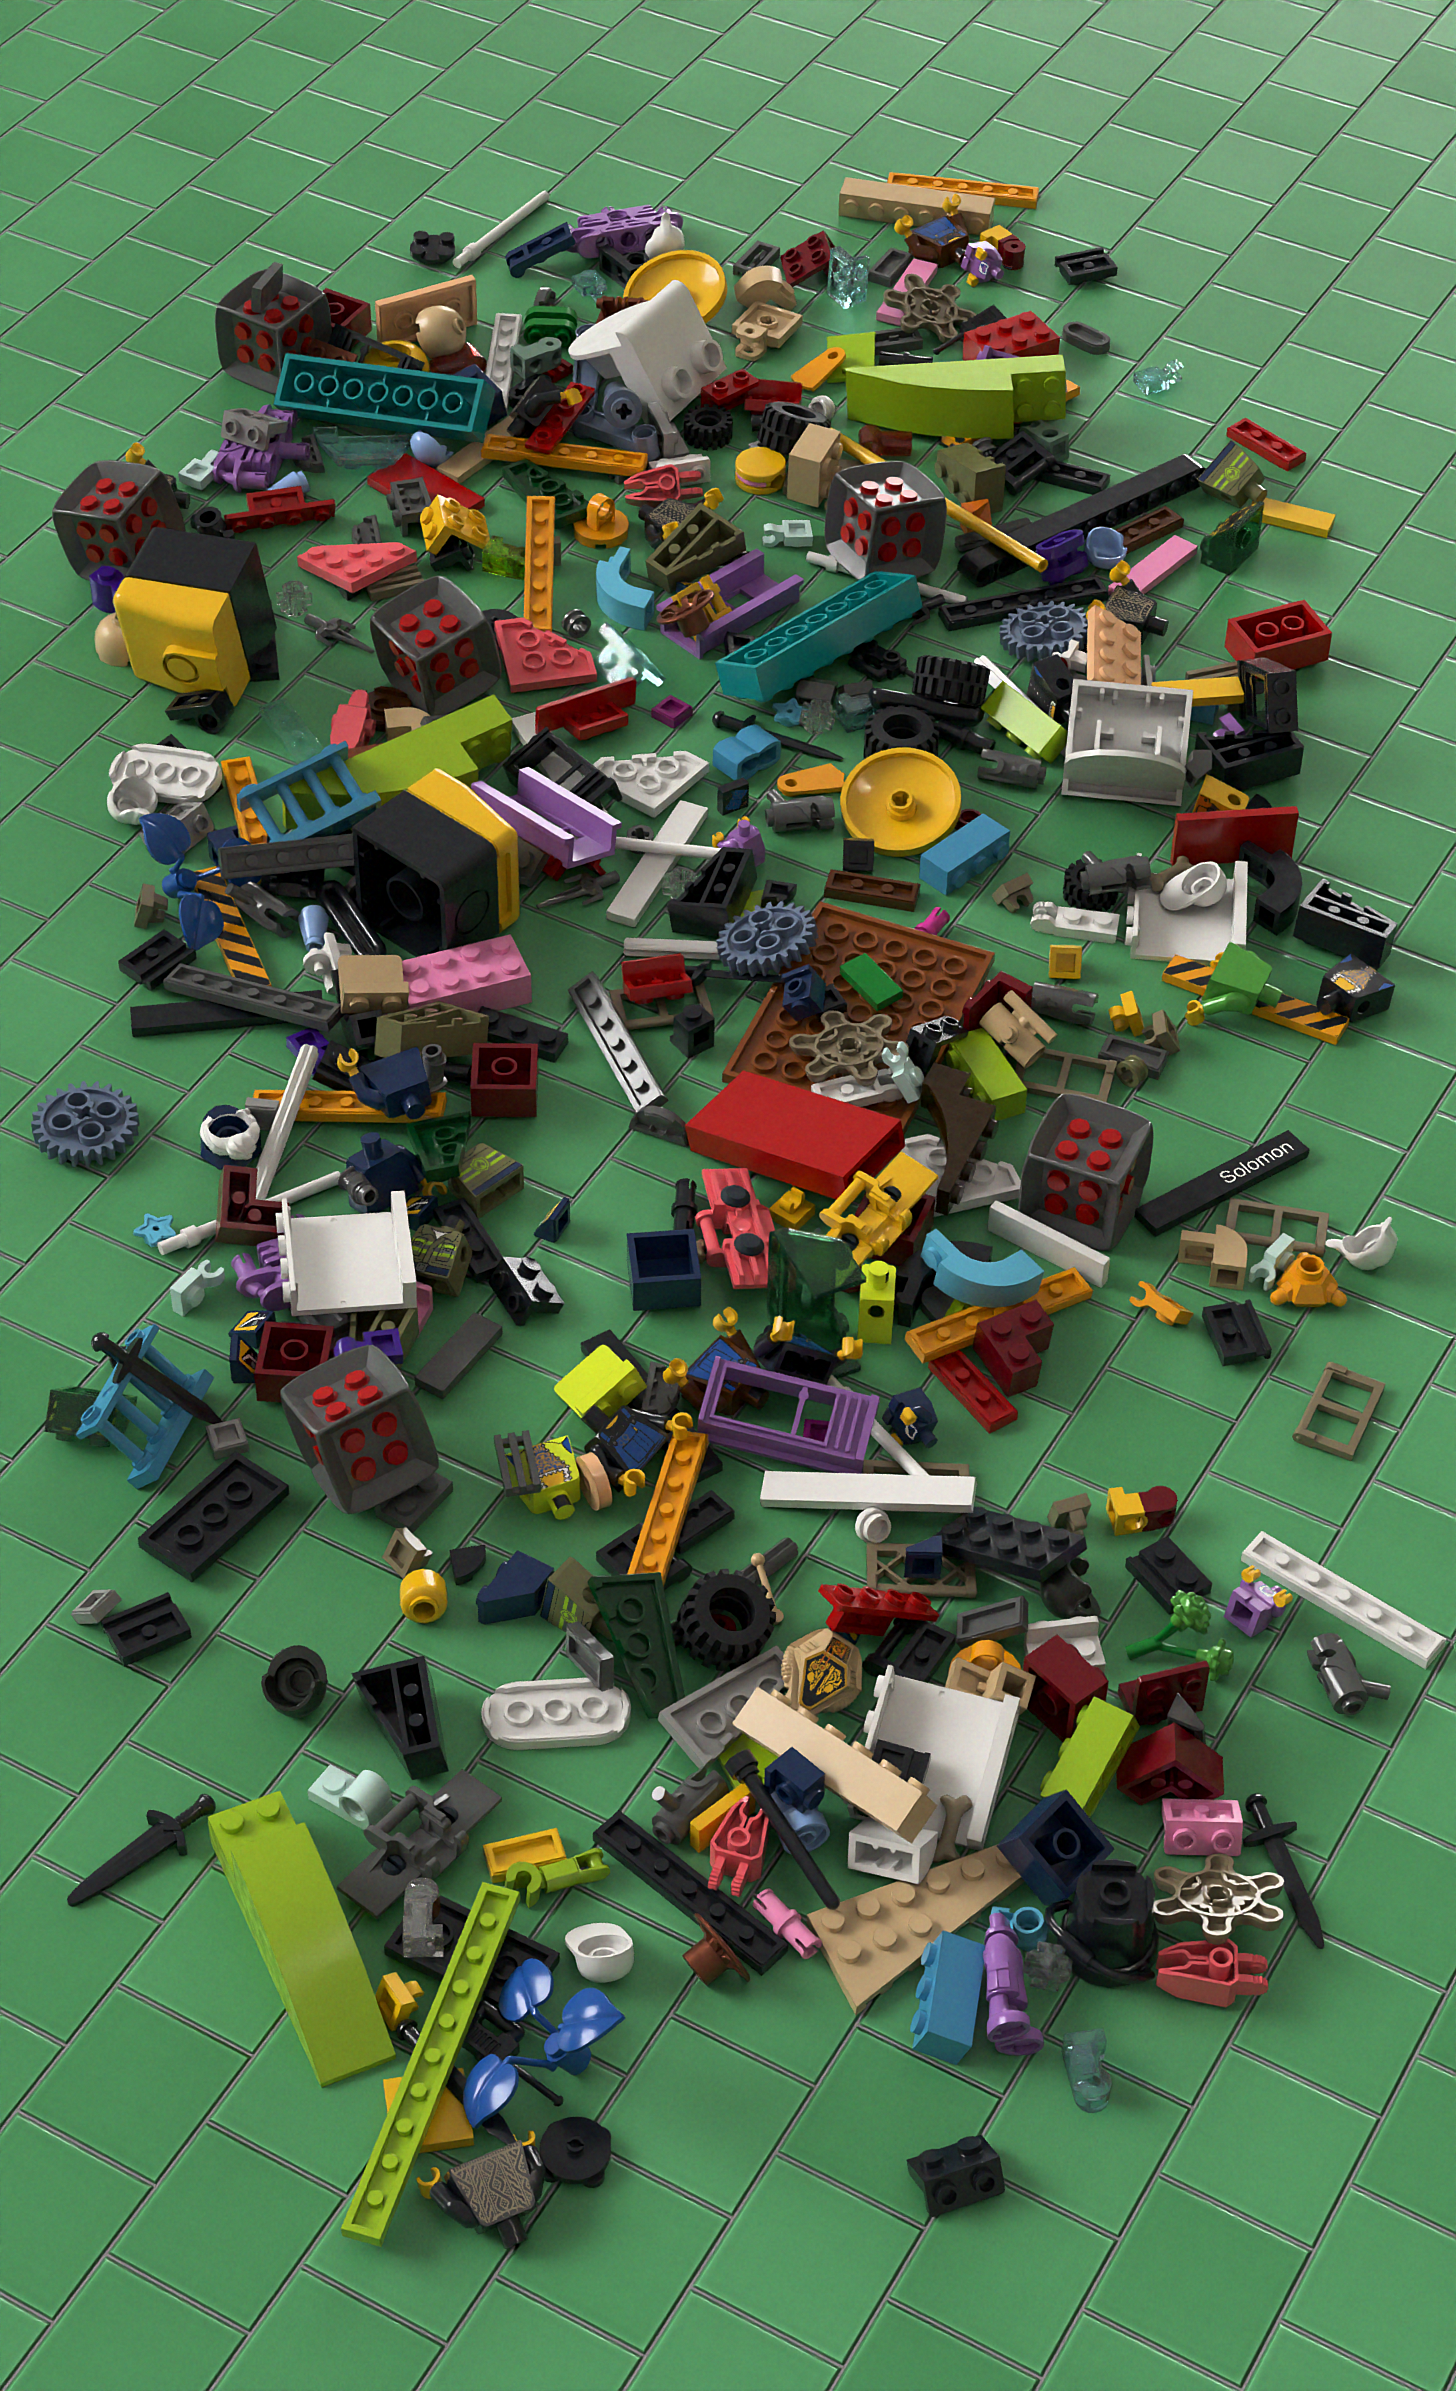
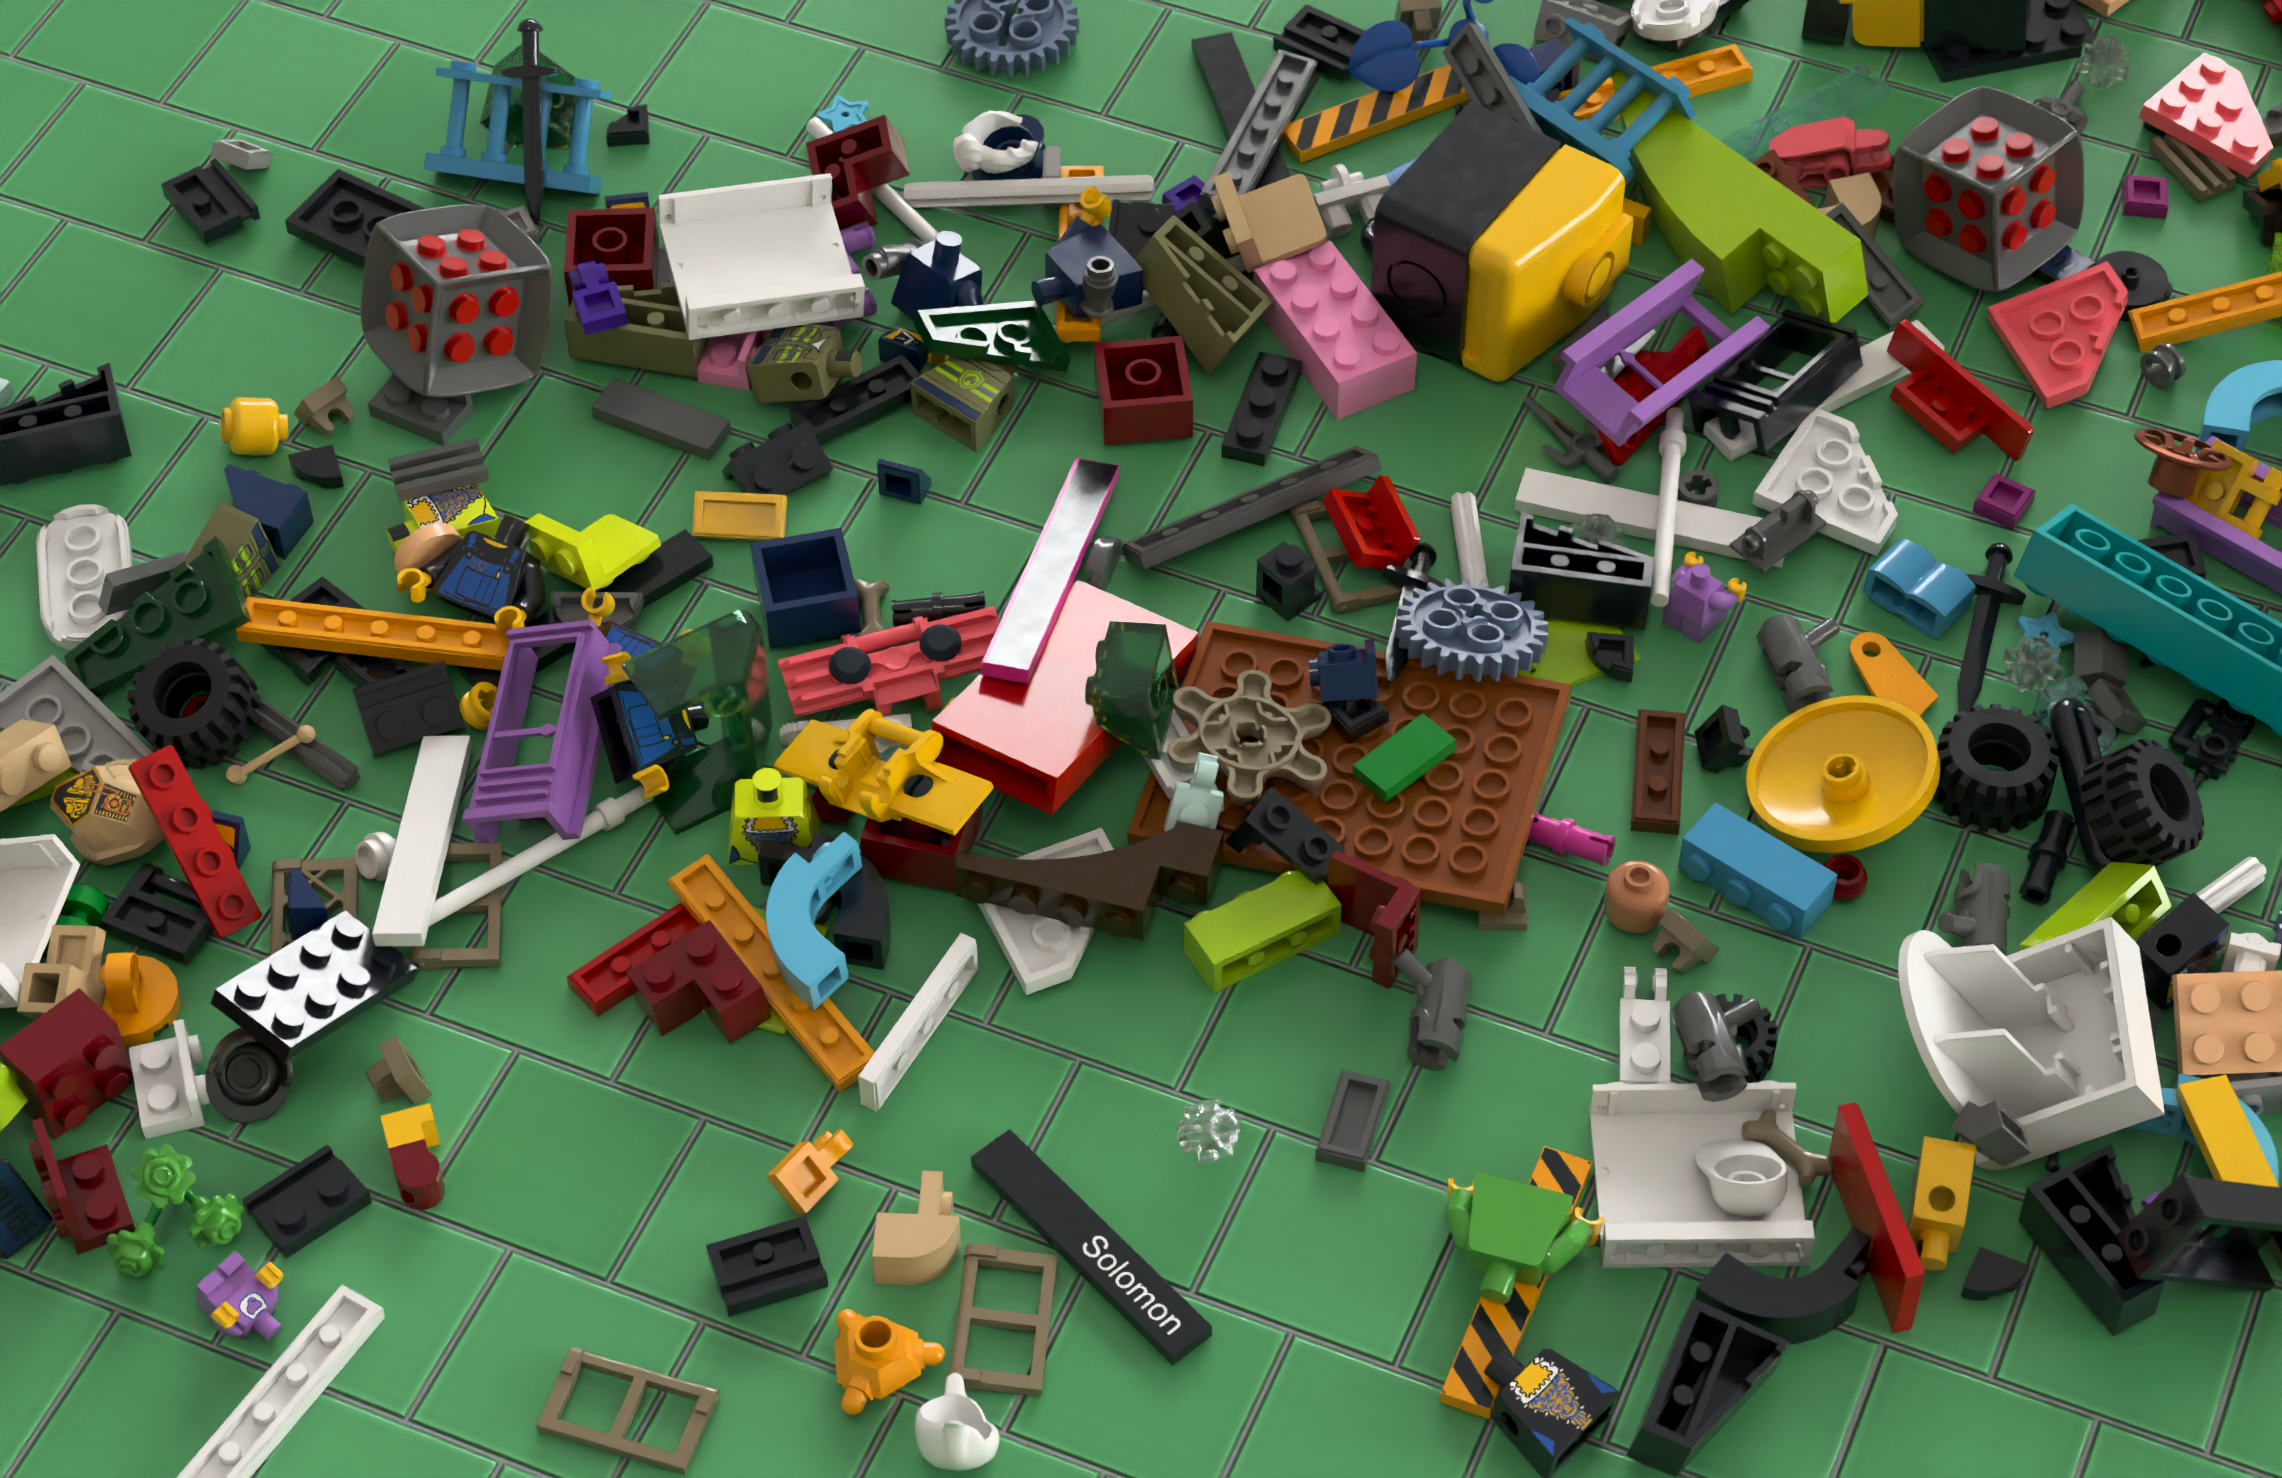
camera: 85 degrees right, 5 degrees up
light aqua plate [170,1260,225,1317] -> none
dark grey piece [225,882,300,938] -> none
pearl dark grey helmet [261,1645,328,1718] -> none
clear light blue bracket [593,622,666,687] -> none
black tile [717,777,749,816] -> none
dark blue piece [882,1387,938,1448] -> none
dark grey tile [956,1595,1029,1650] -> none
tan pin [979,990,1058,1069] -> none
dark tan window [1015,1049,1117,1103] -> none
dark grey piece [1018,1094,1154,1251] -> none
yellow tile [1048,945,1082,979] -> none
yellow tile [1108,991,1145,1037] -> none
olive bush [1116,1055,1148,1088] -> none
dark tan tile [1142,1009,1180,1055] -> none
light aqua plate [1248,1233,1295,1291] -> none
dark grey piece [1307,1633,1391,1715] -> none
none -> black plate [352,660,465,755]
none -> yellow bush [459,682,497,730]
none -> yellow tile [692,491,787,541]
none -> tile [981,458,1120,684]
none -> clear green slope [1085,621,1179,760]
none -> clear gear [1176,1098,1240,1164]
none -> nougat head [1604,861,1670,933]
none -> dark grey hinge [1729,489,1827,573]

